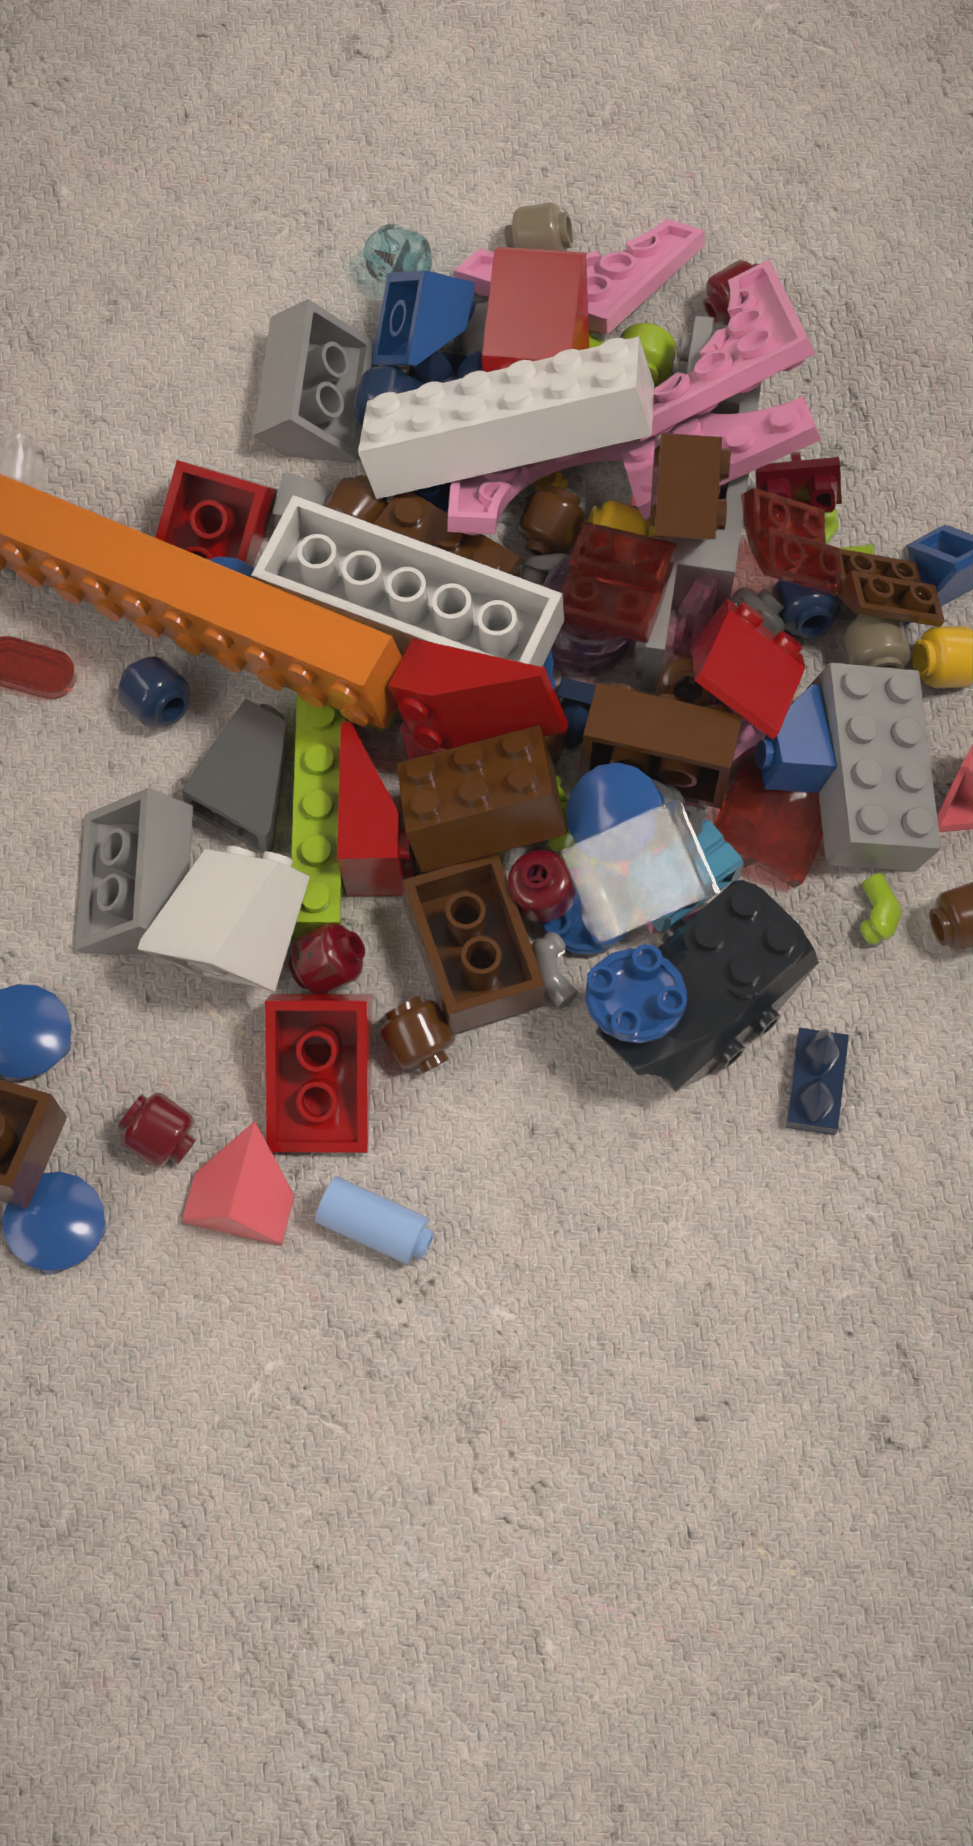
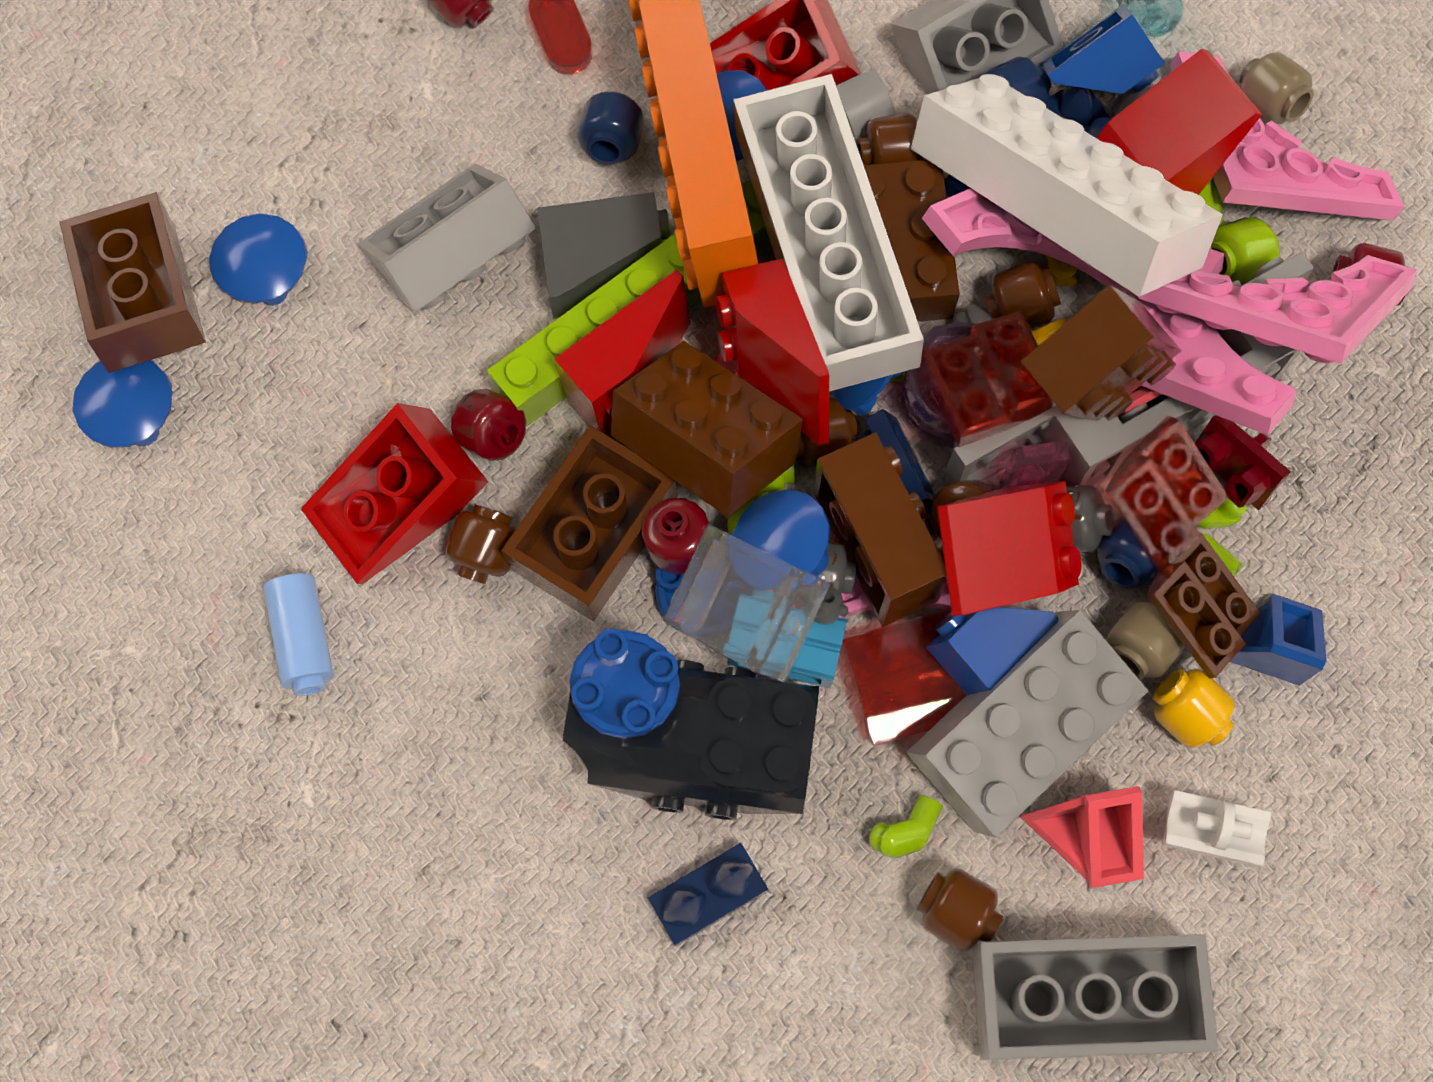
camera: 55 degrees right, 5 degrees up
dark red head [118,1093,196,1168] -> none
white slope [138,845,310,991] -> none
coral slope [182,1121,295,1246] -> none
light grey arm [531,932,578,1009] -> none

